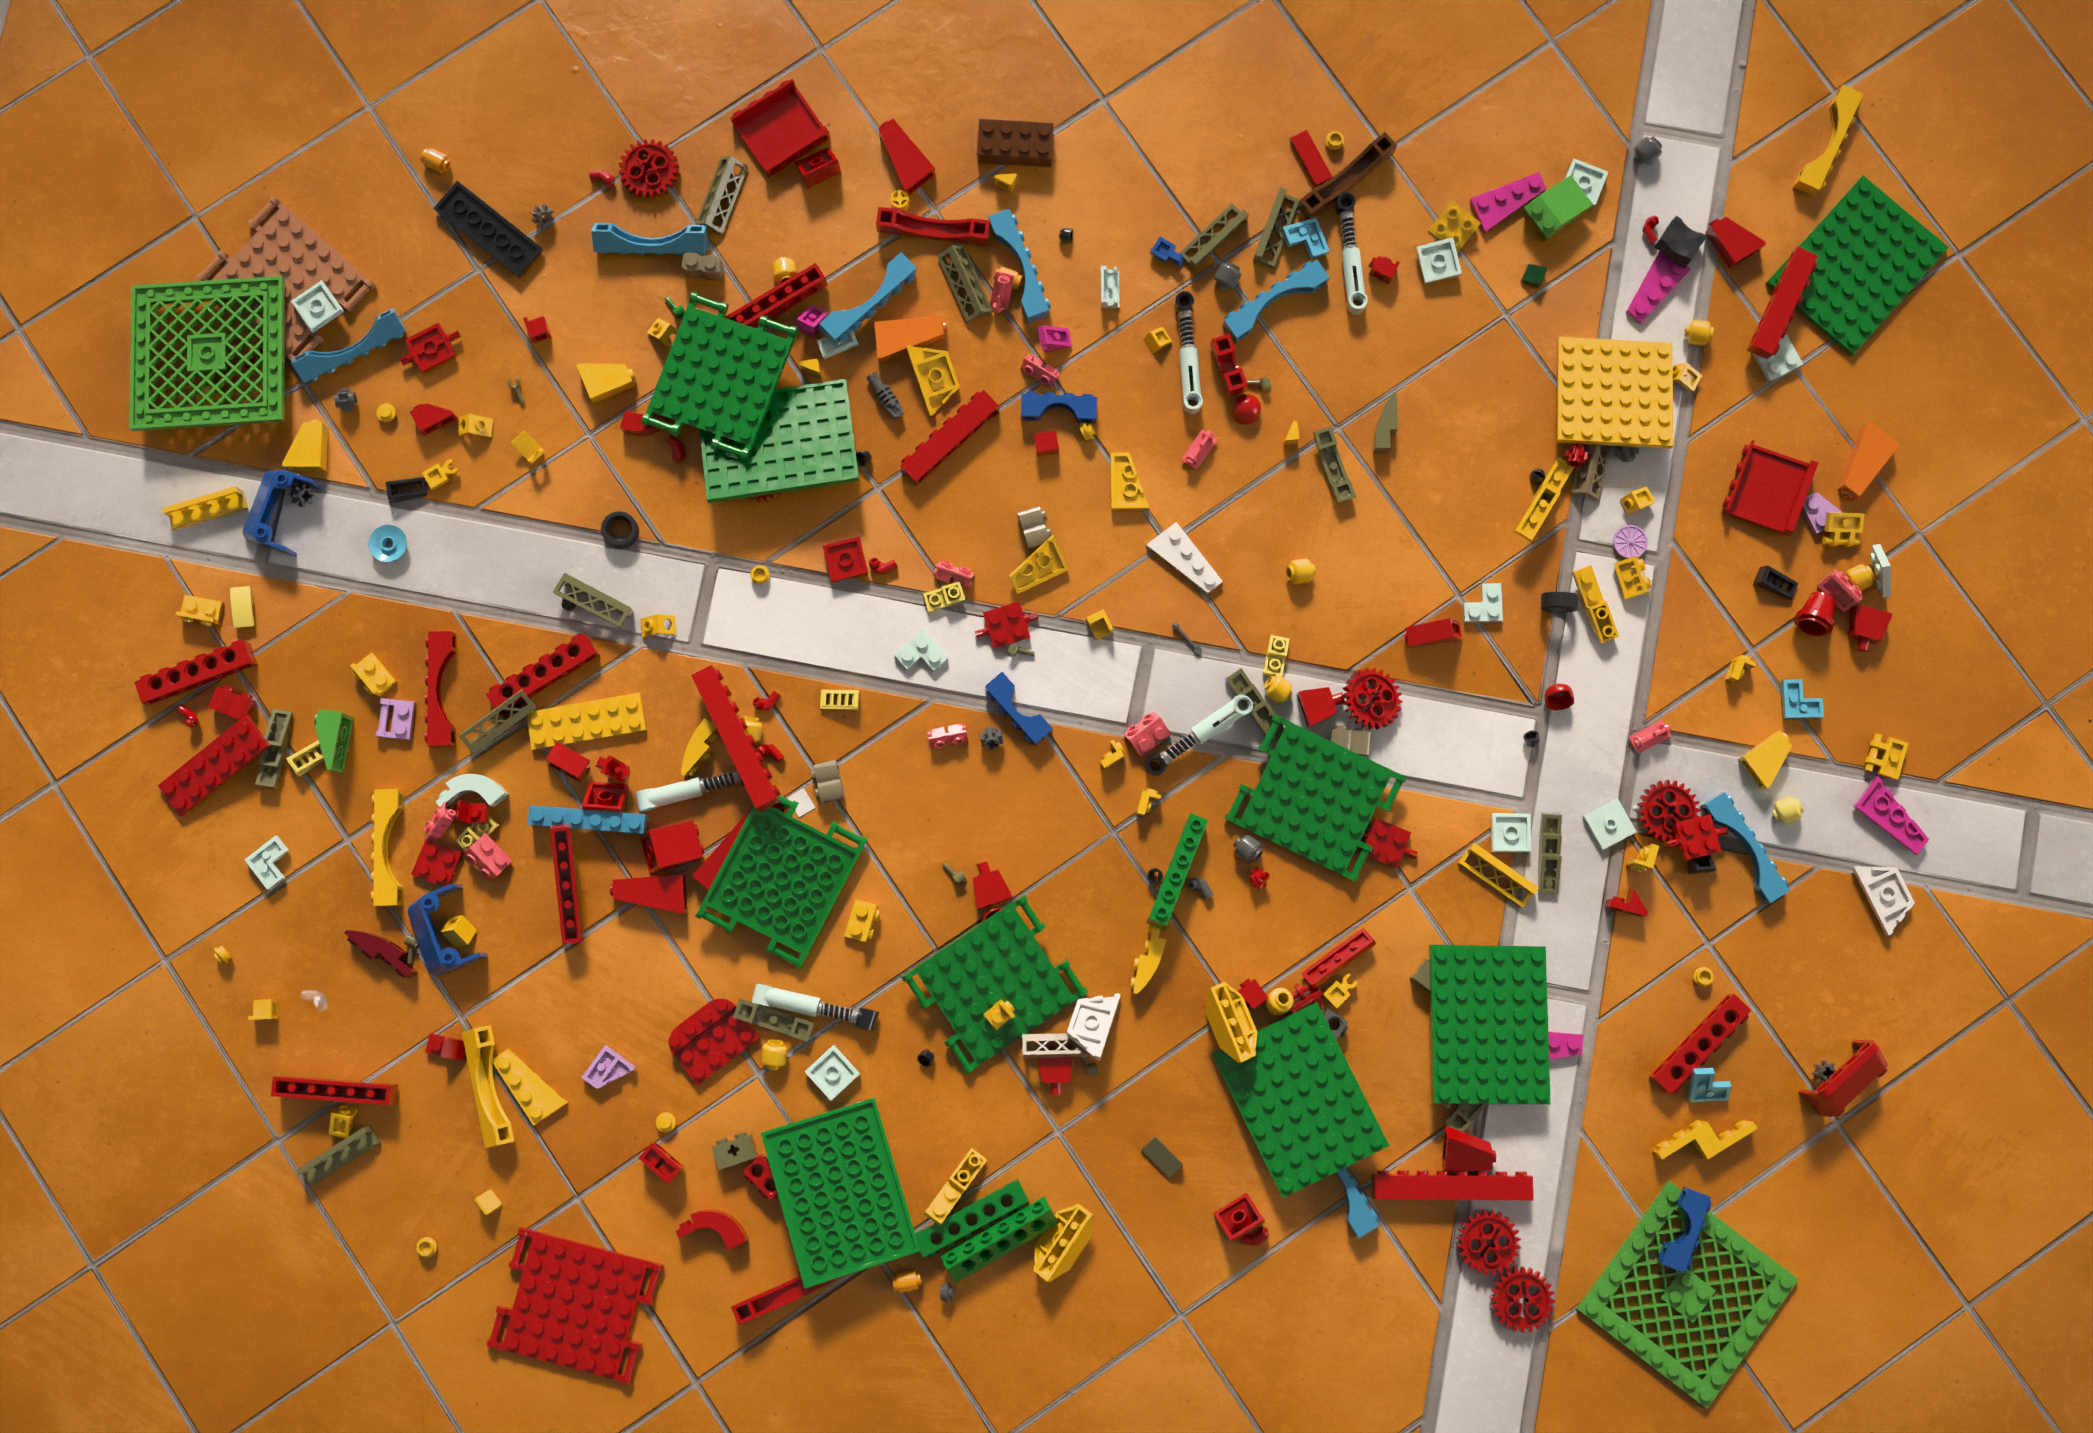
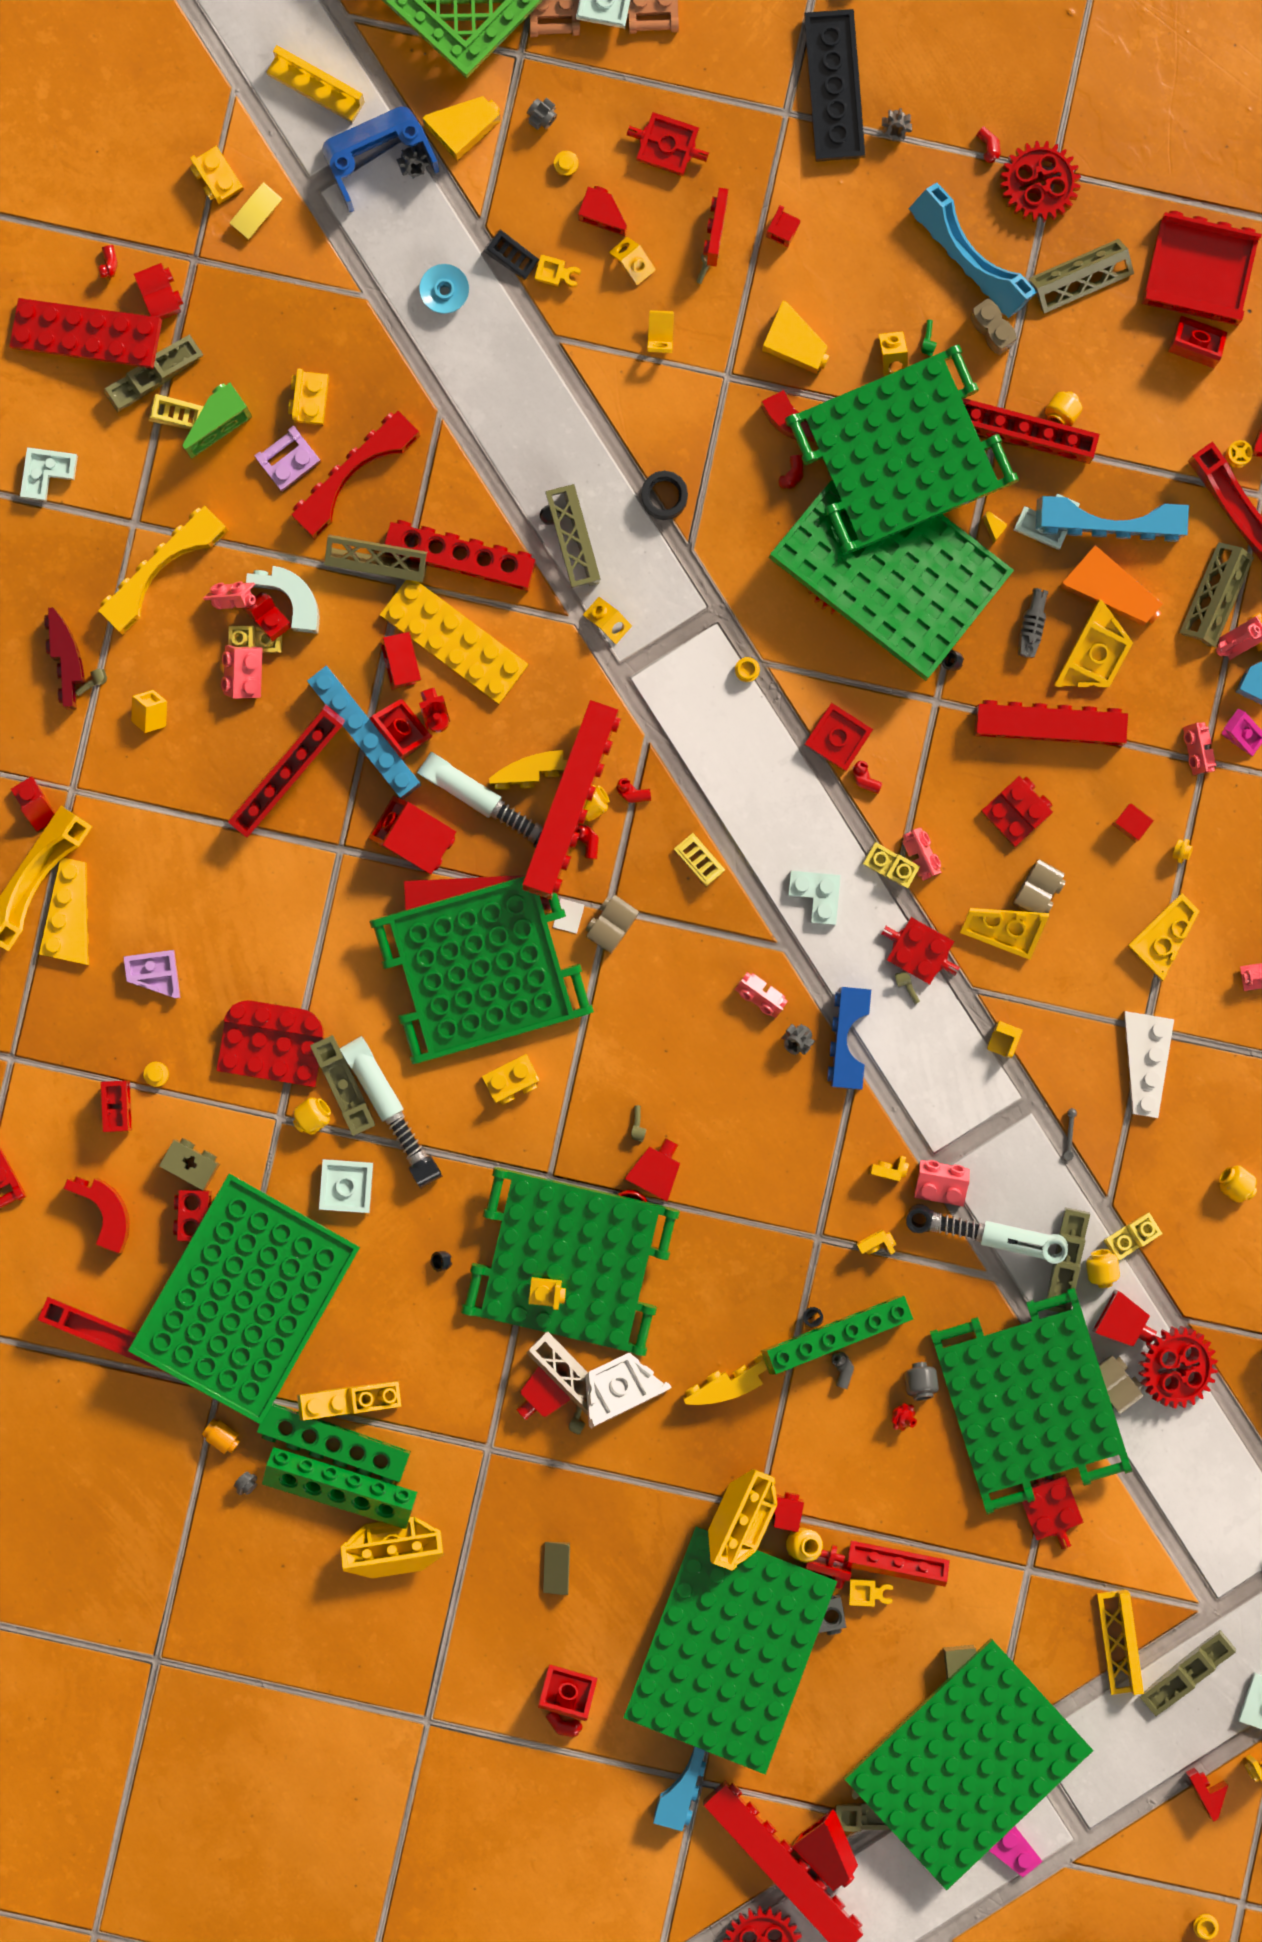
camera: 45 degrees right, 5 degrees up
red brick [134,640,258,706] -> none
dark azure arch [291,308,406,383] -> none
blue windscreen [408,883,488,976] -> none
red plate [411,839,463,887] -> none
red slope [610,874,688,914] -> none
dark pink slope [795,305,828,338] -> none
blue arch [1021,391,1097,424] -> none
light aqua plate [1491,813,1531,853] -> none
none -> red plate [703,188,729,267]
none -> red plate [981,776,1053,847]

